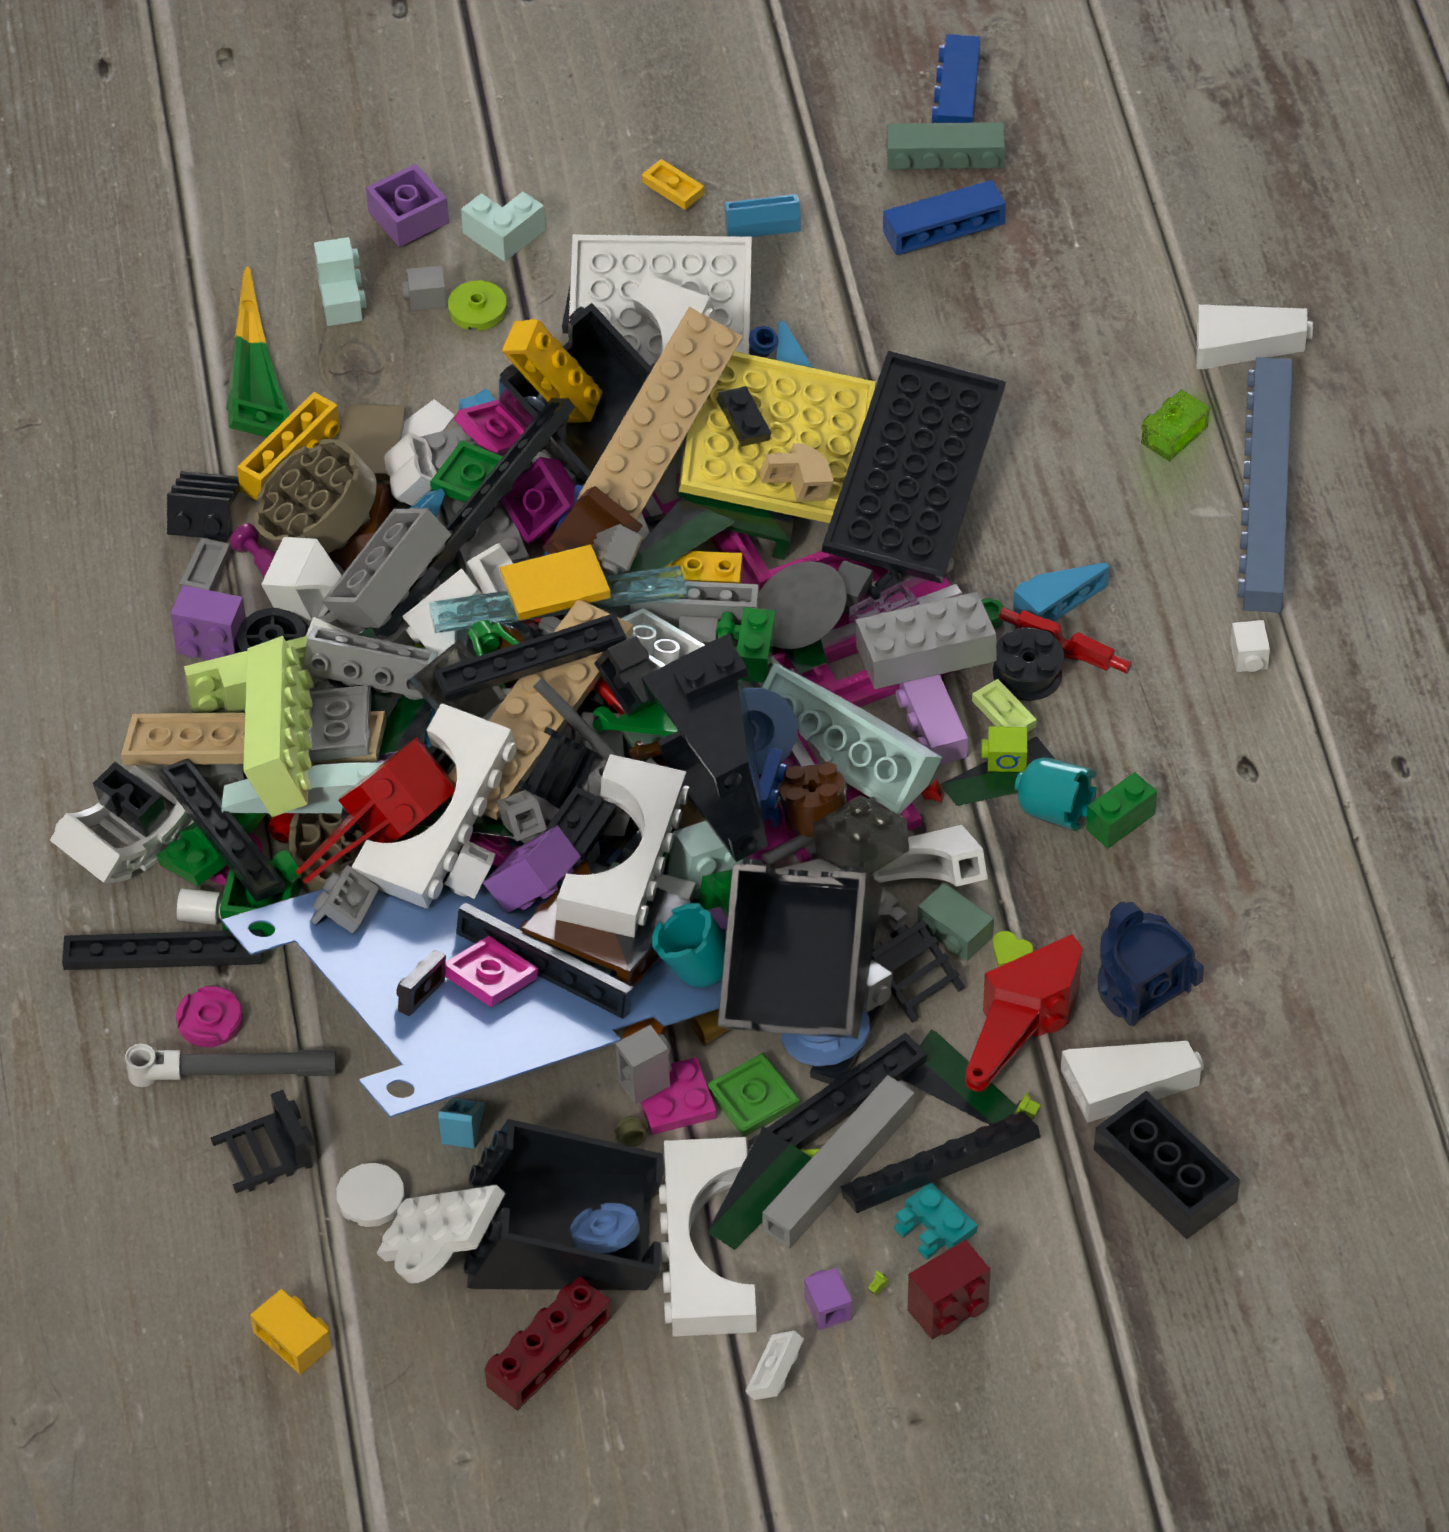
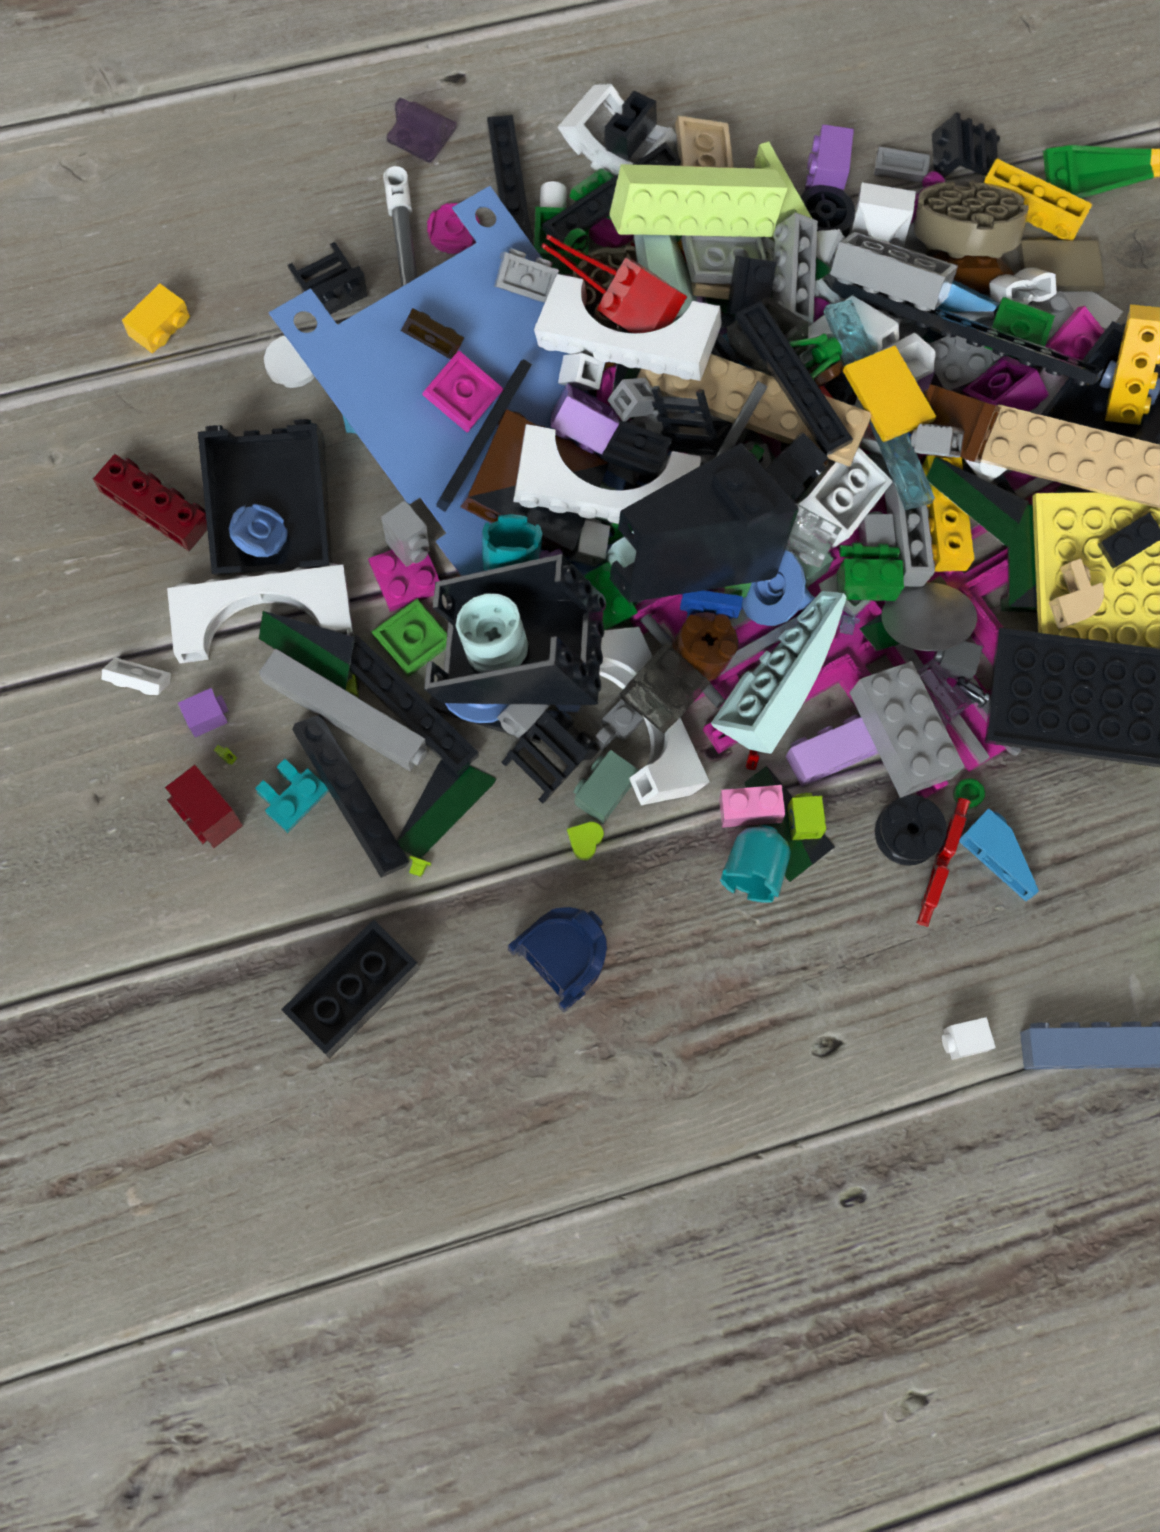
camera: 75 degrees right, 20 degrees up
white plate [377,1185,505,1283] -> none
olive plate [614,1116,647,1147] -> none
red slope [966,934,1083,1092] -> none
yellowish green plate [972,679,1037,732] -> none
white slope [1061,1041,1204,1123] -> none
green brick [1086,772,1157,849] -> none
none -> clear purple bracket [386,97,457,163]
none -> light aqua wheel [456,594,528,673]
none -> bright pink brick [719,785,785,828]
none -> black plate [726,256,777,315]

